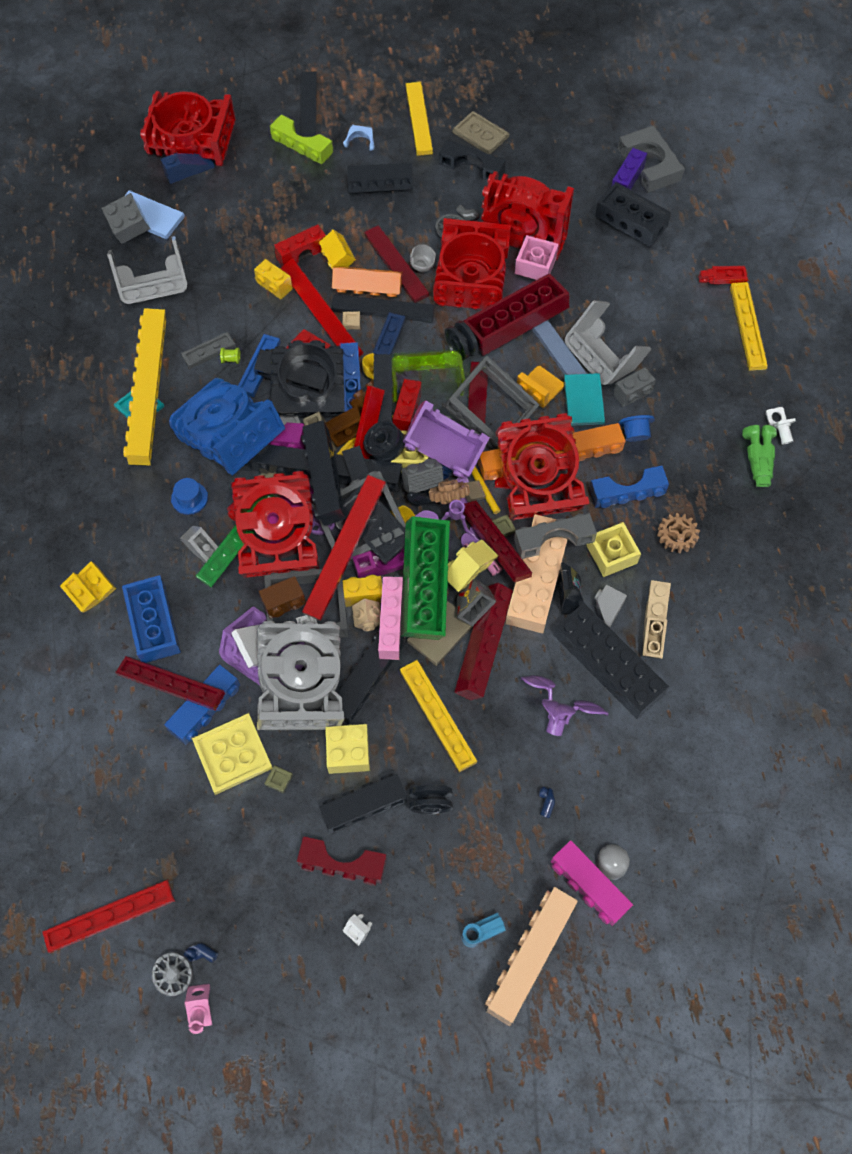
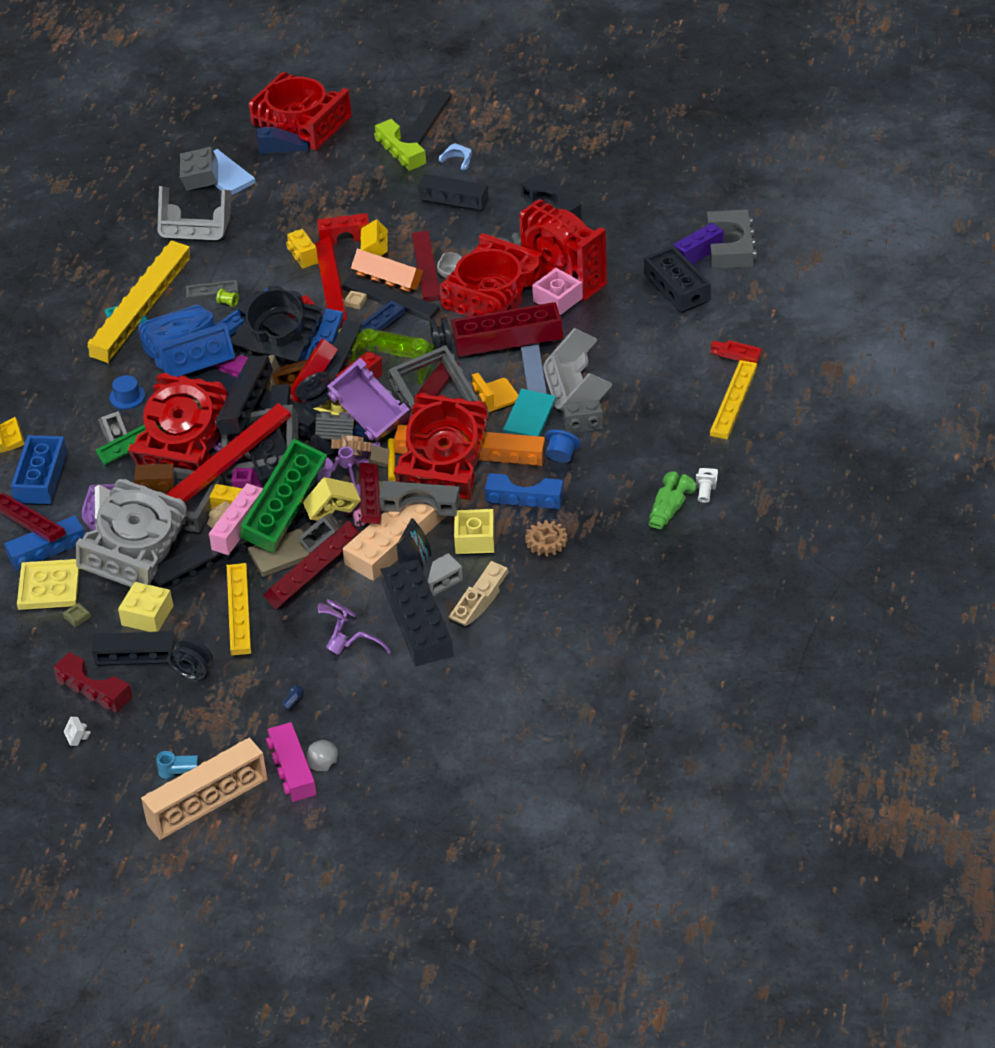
camera: 25 degrees right, 20 degrees down
yellow tile [406,82,433,156] -> none
dark tan tile [453,111,509,154] -> none

